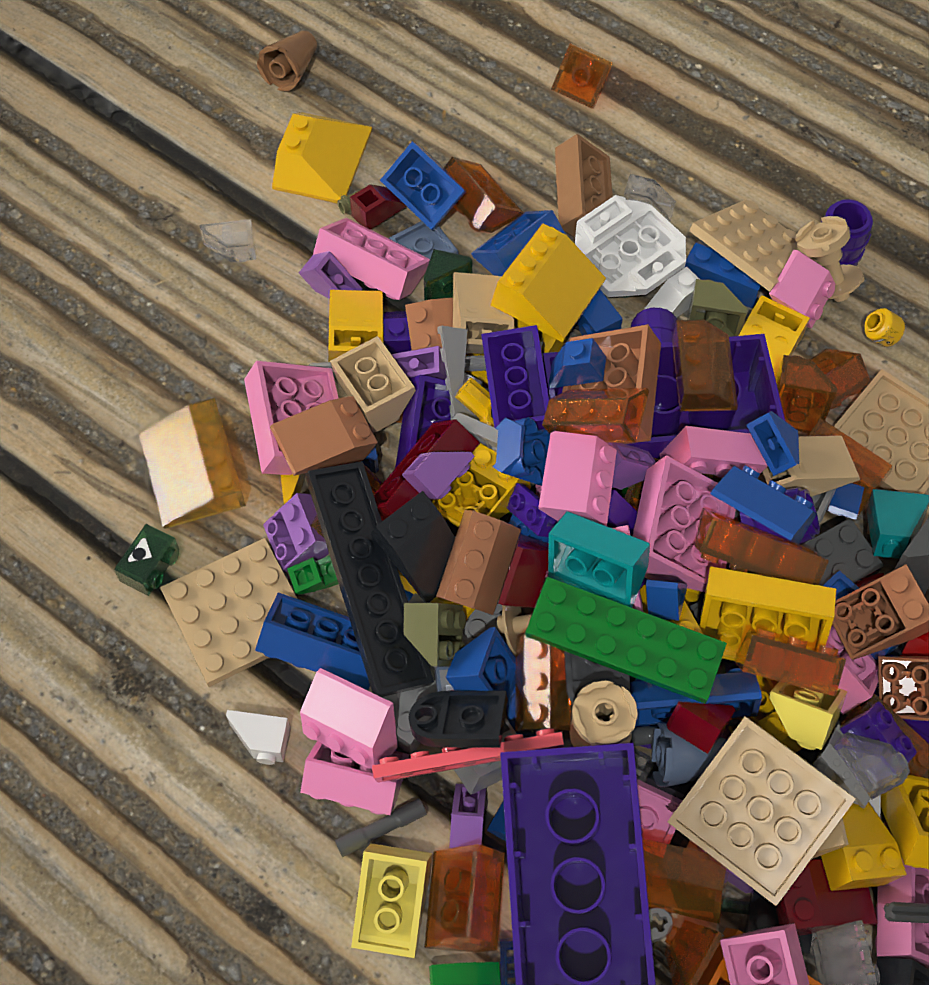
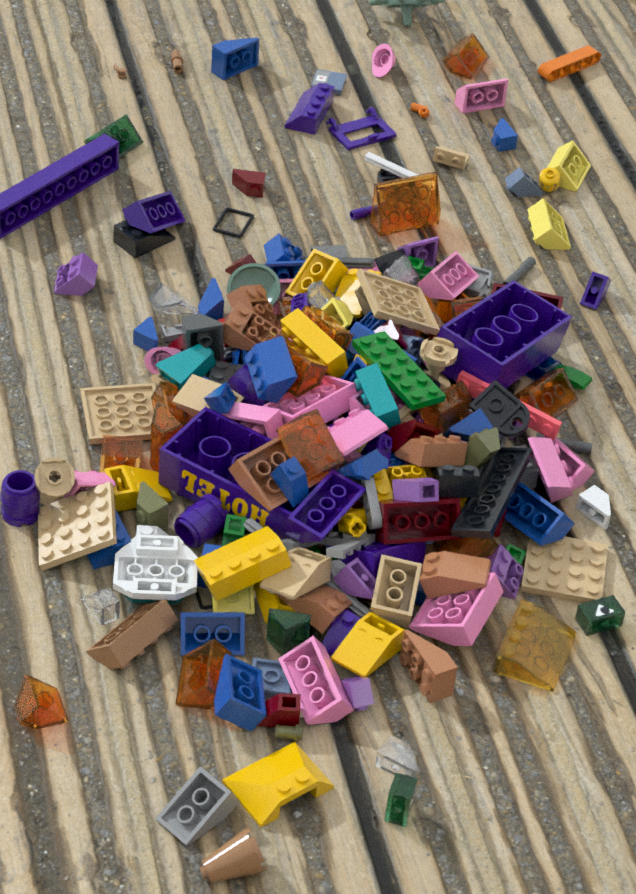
camera: 145 degrees left, 20 degrees down
light yellow slope [351,844,432,958] -> none
clear orange slope [672,320,738,411] -> none
yellow head [864,308,905,347] -> none
none -> light grey slope [155,766,240,847]
none -> clear green brick [384,773,417,827]
none -> nougat slope [399,629,458,703]

